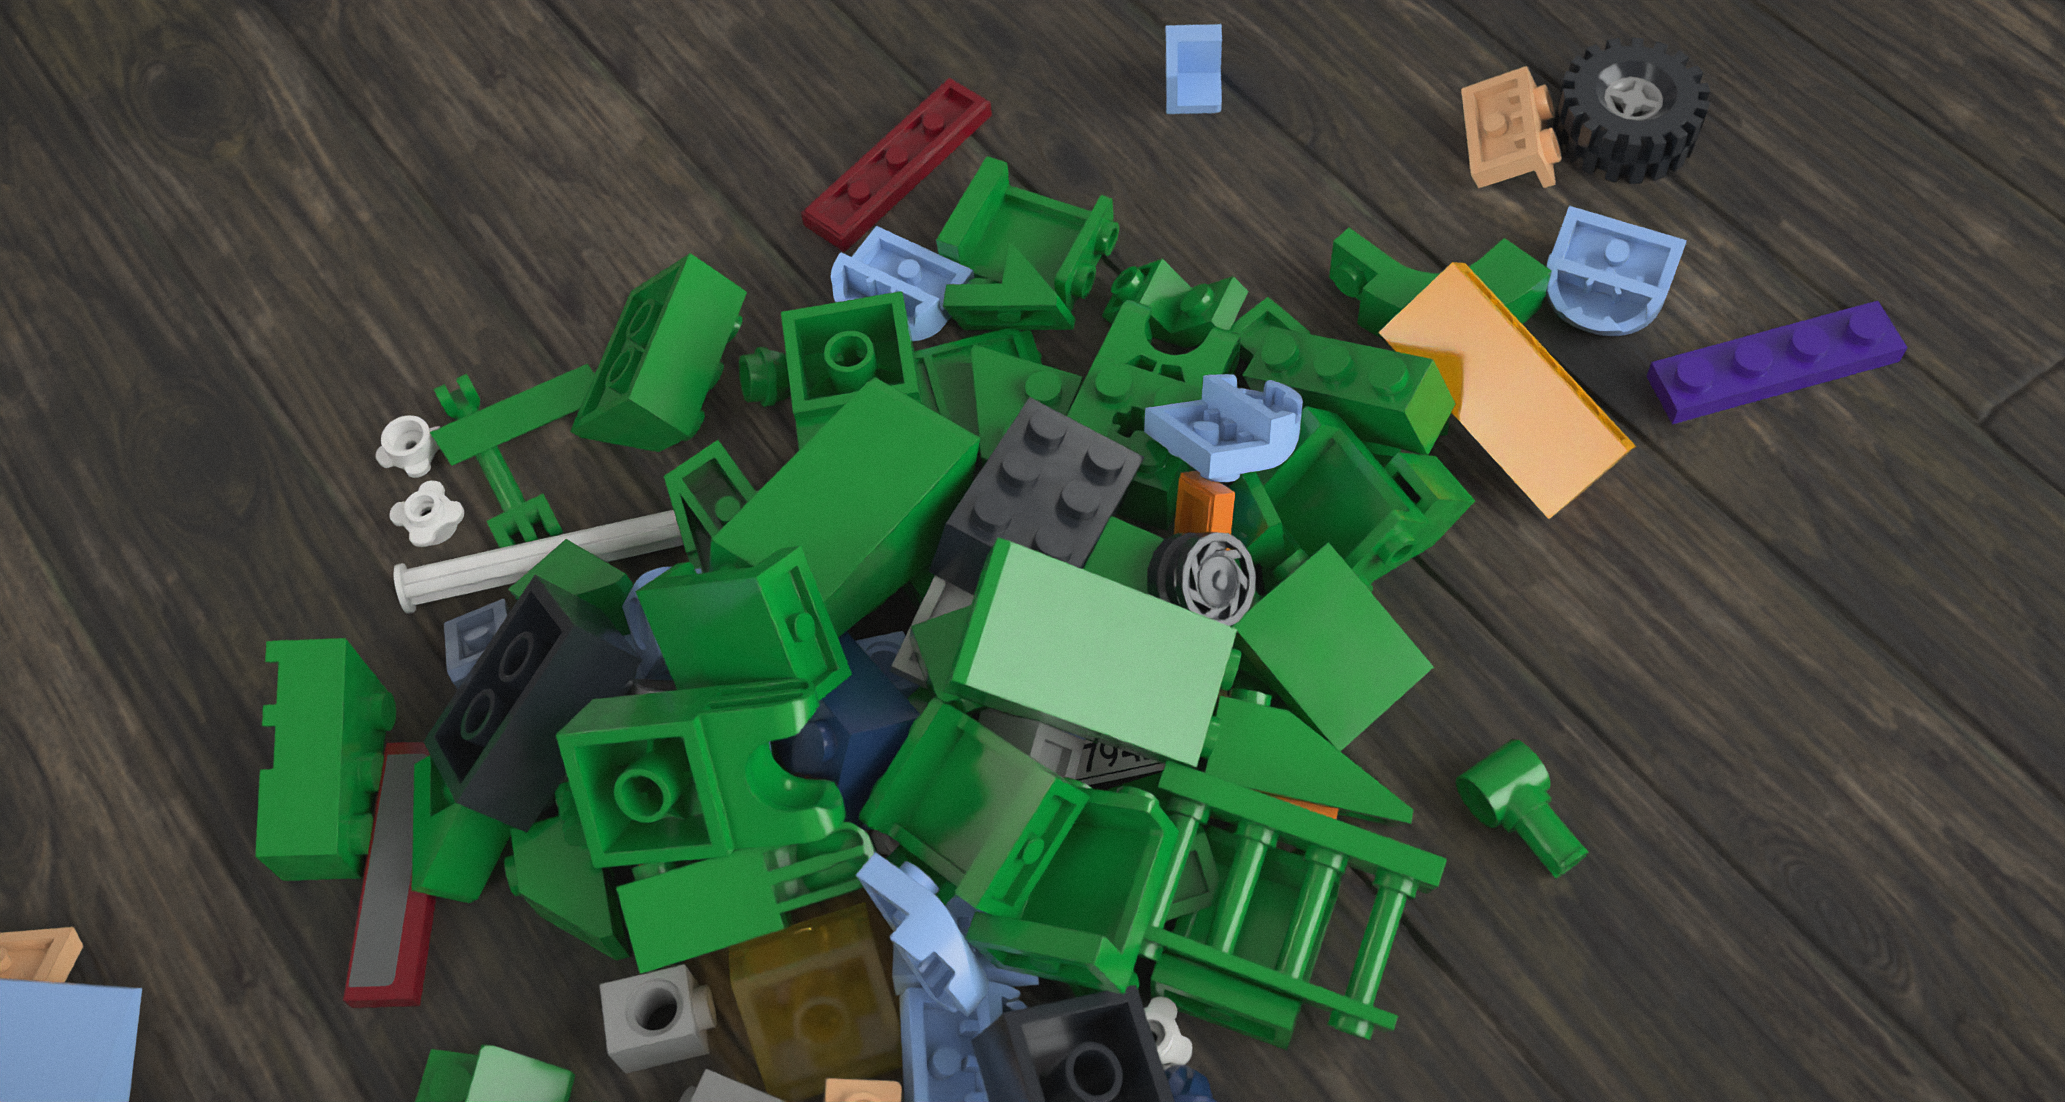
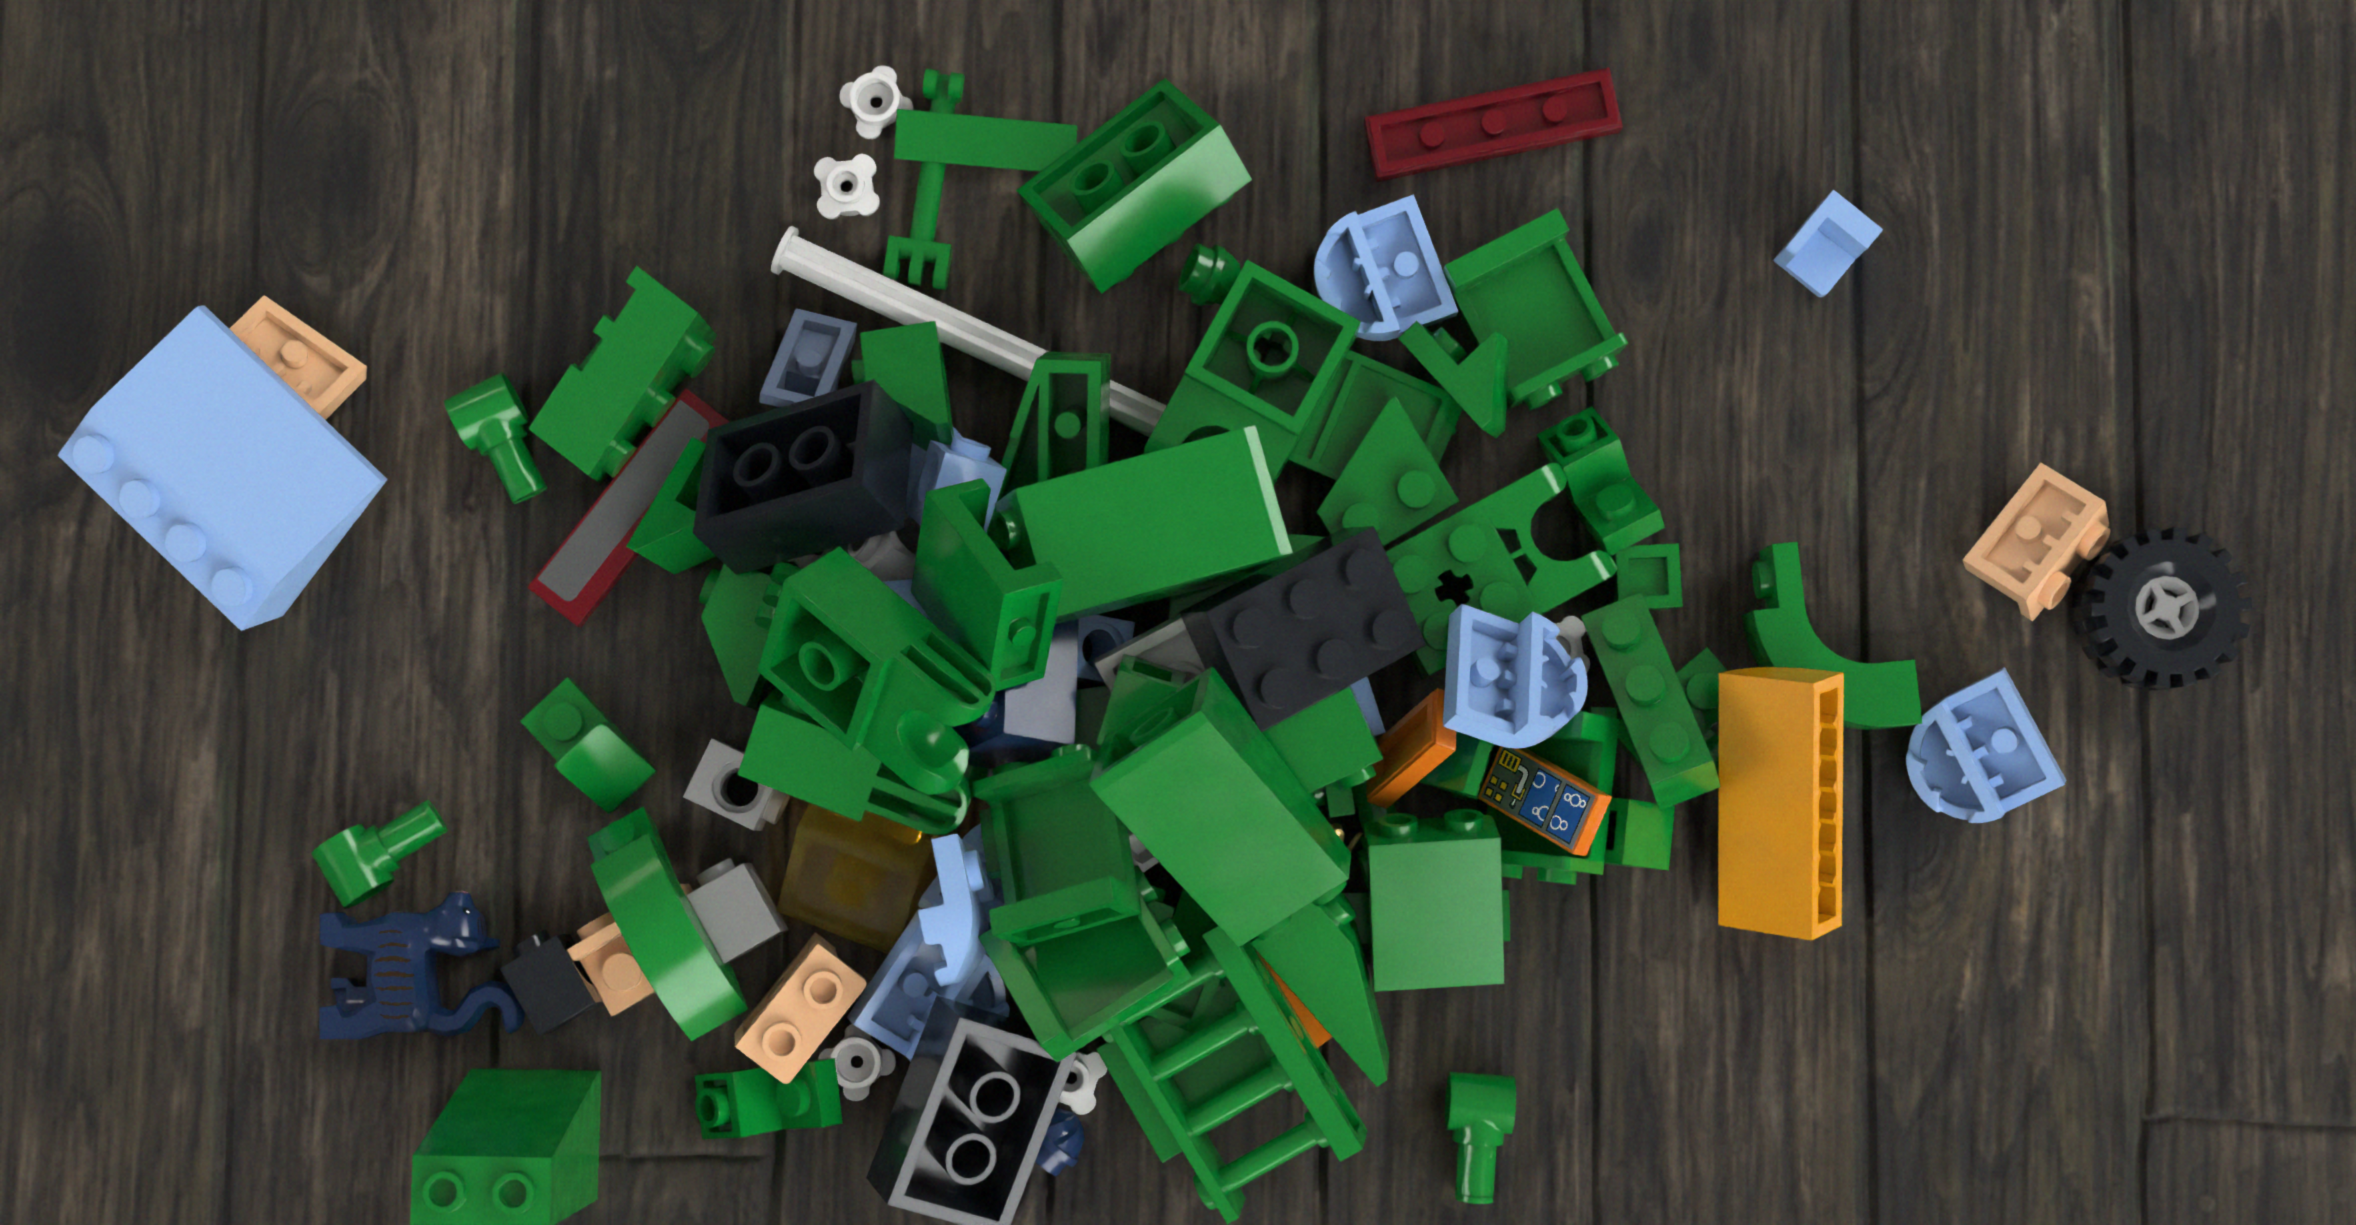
camera: 30 degrees right, 25 degrees up
black wheel [1147,532,1256,626] -> none
dark purple plate [1646,301,1908,424] -> none
none -> green pin [444,372,547,504]
none -> tile [1478,746,1612,856]

